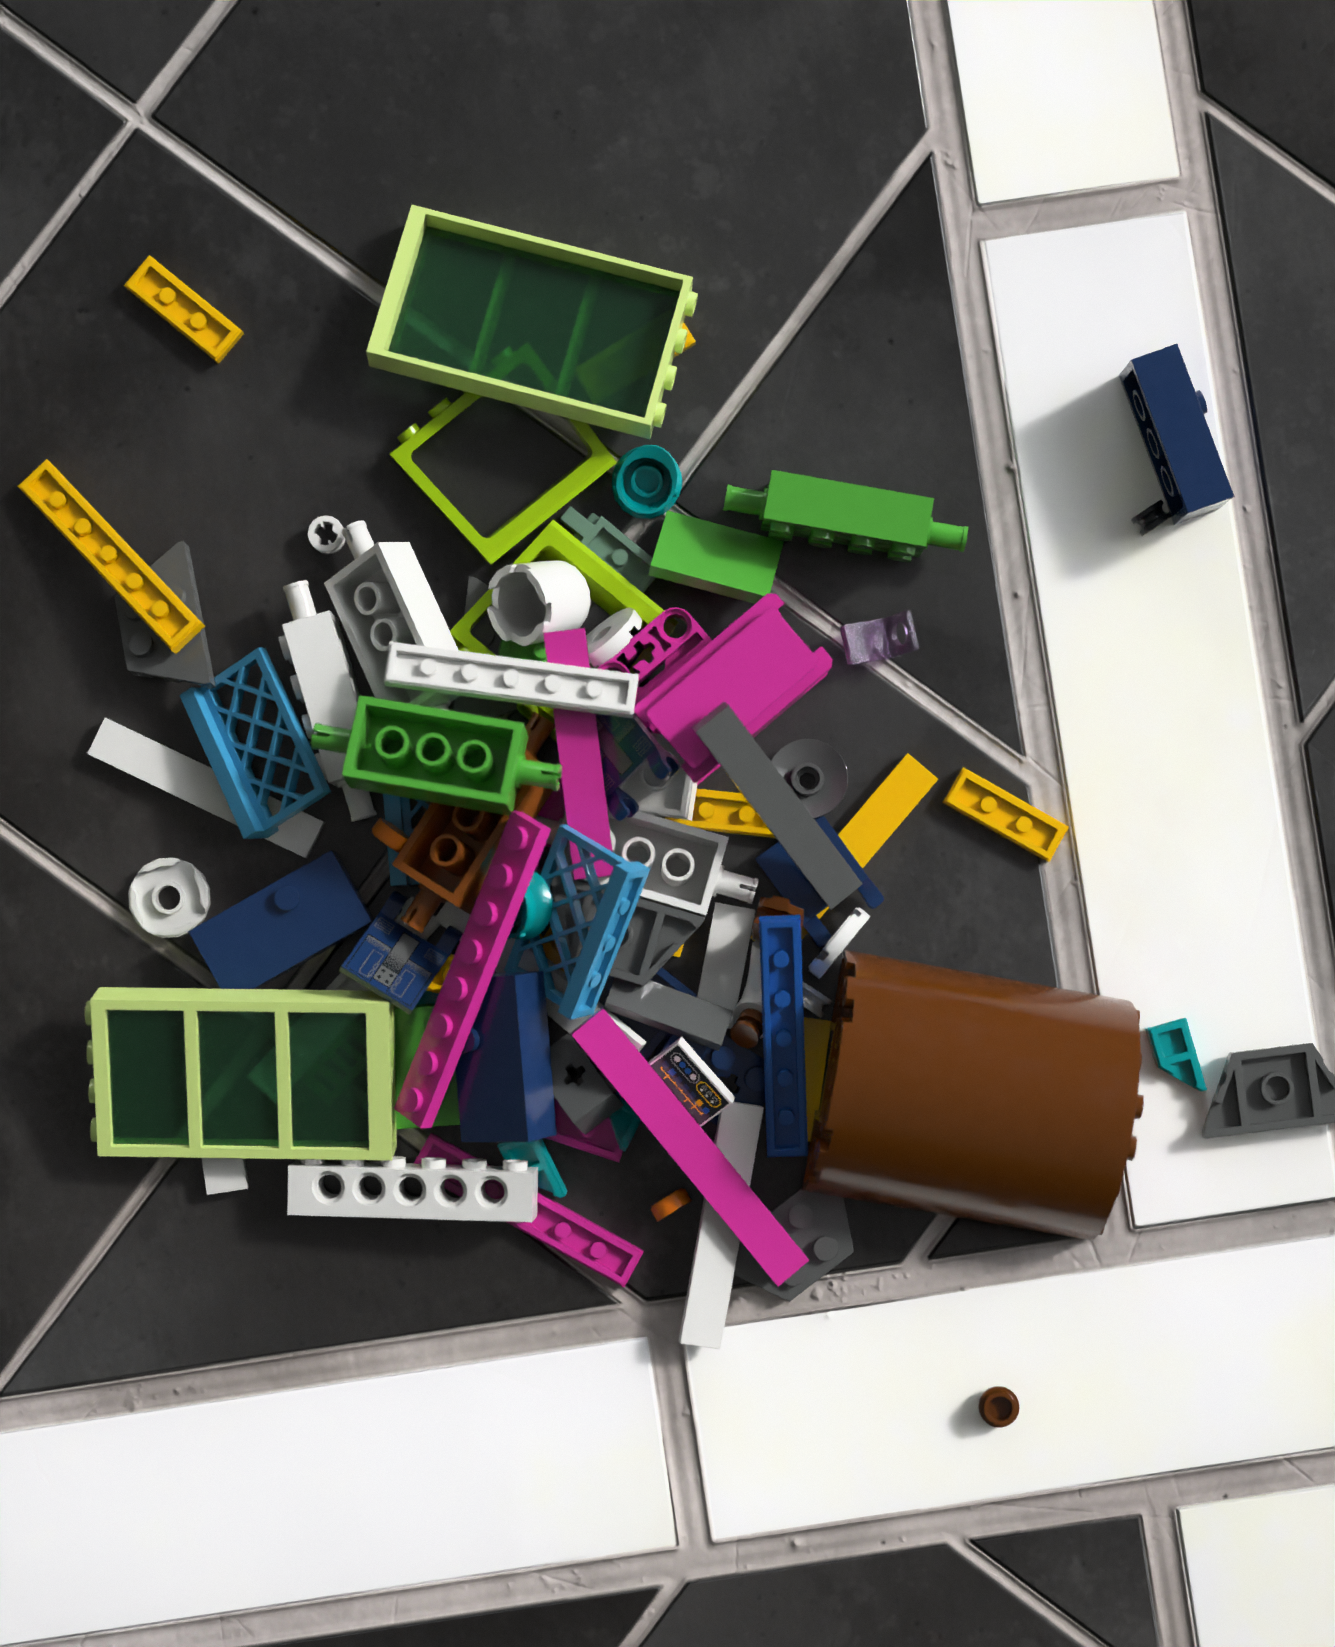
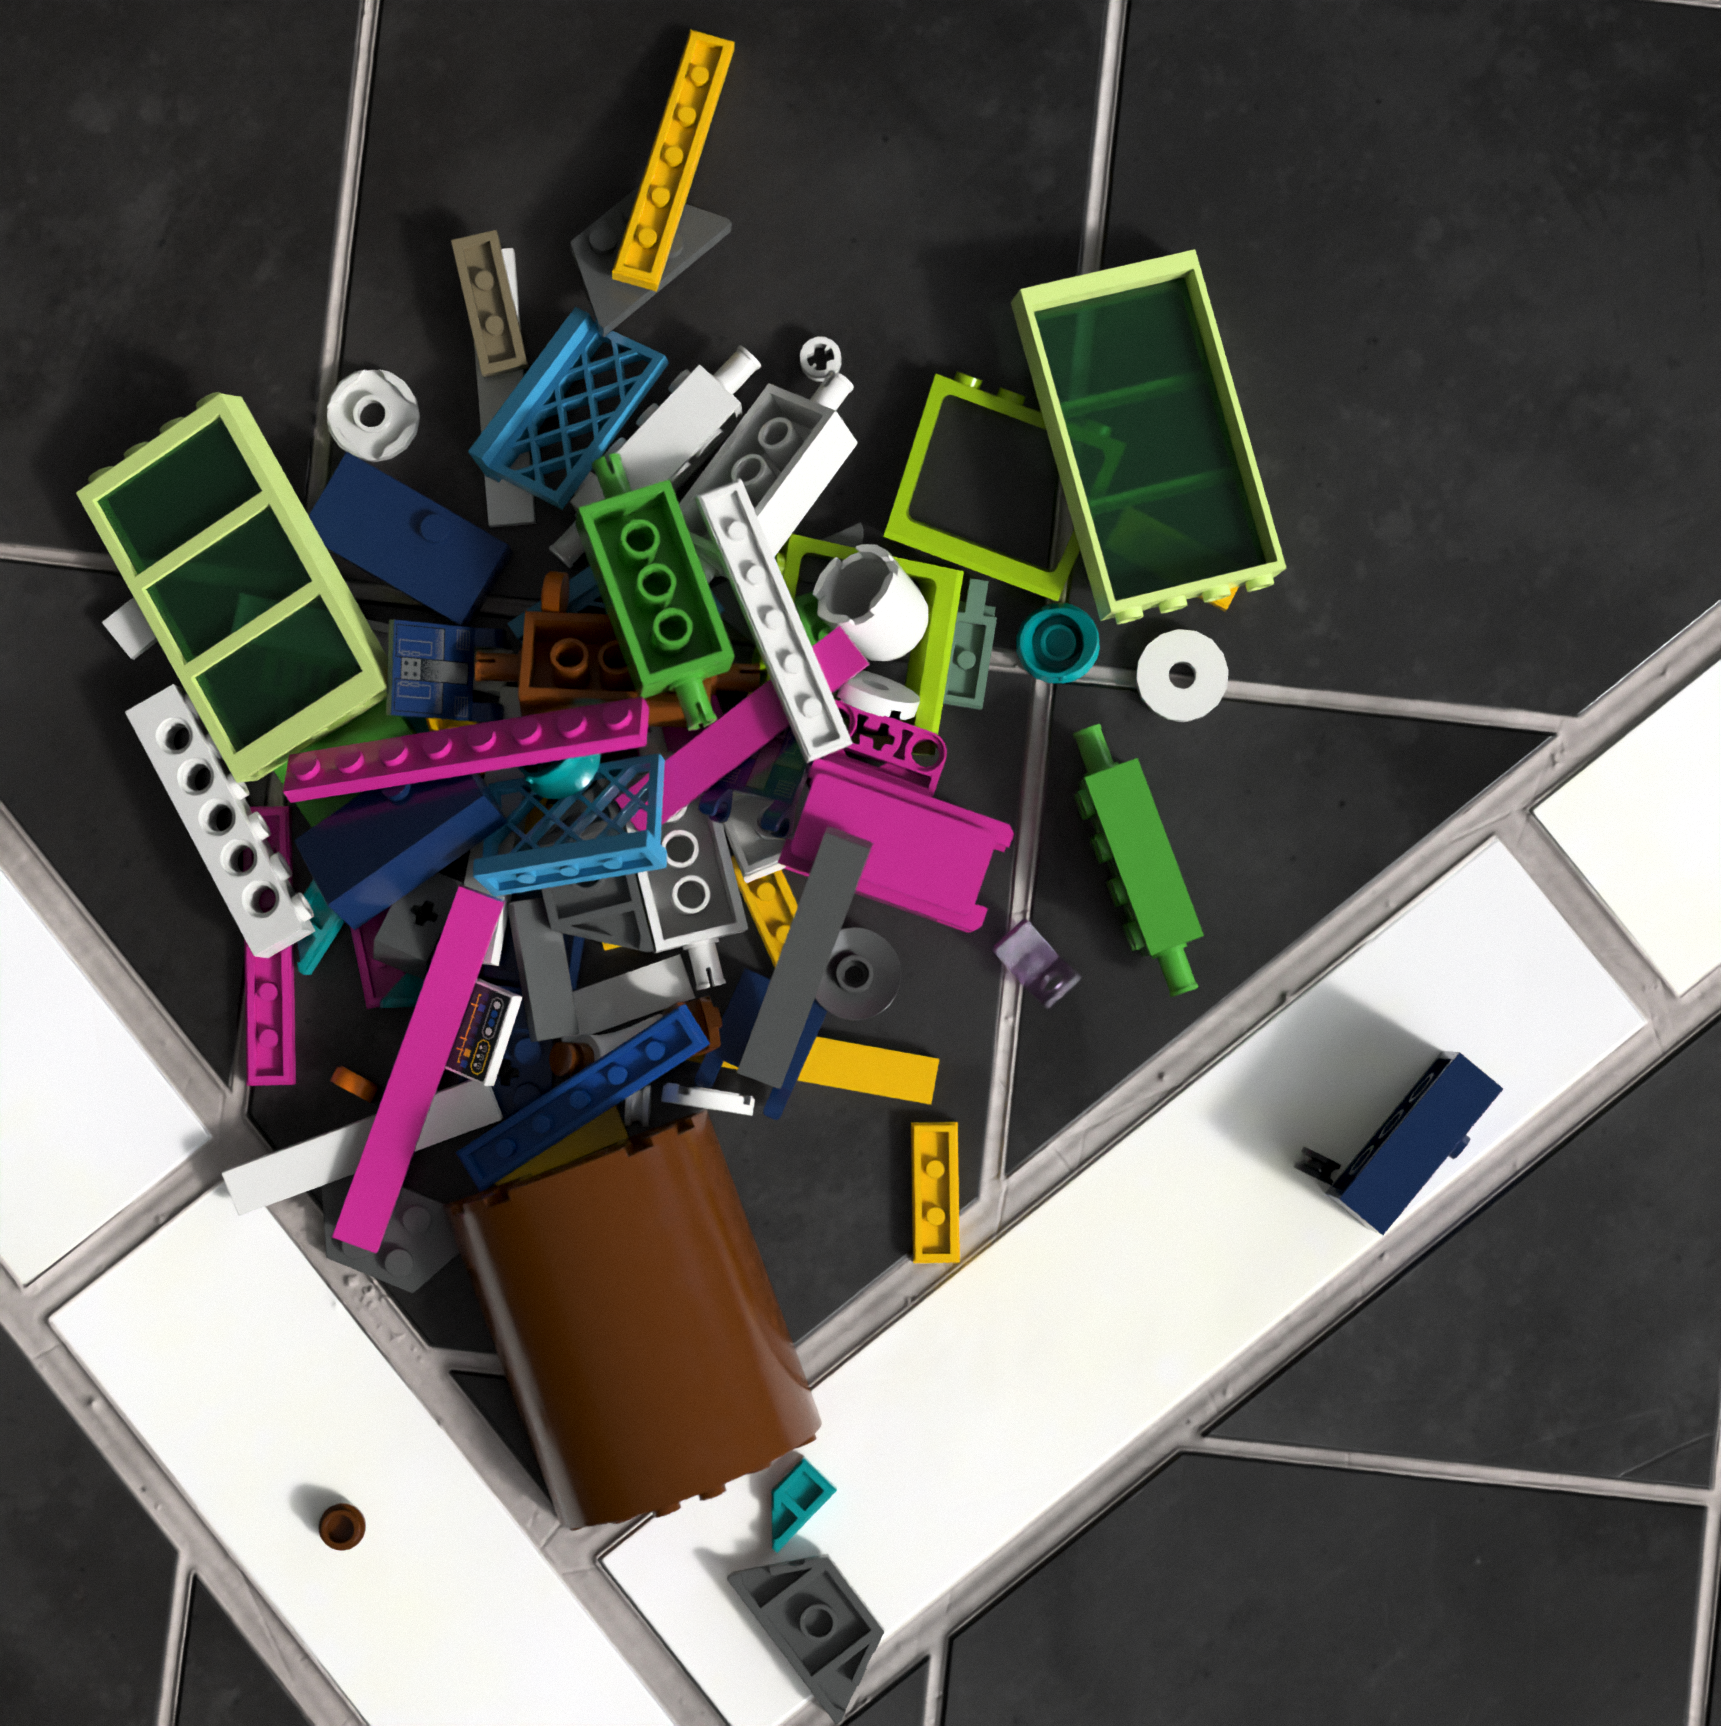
camera: 60 degrees right, 0 degrees up
yellow tile [124,255,244,364] -> none
bright green tile [648,510,784,604] -> none
none -> dark tan plate [451,230,529,378]
none -> white tile [1135,629,1229,722]

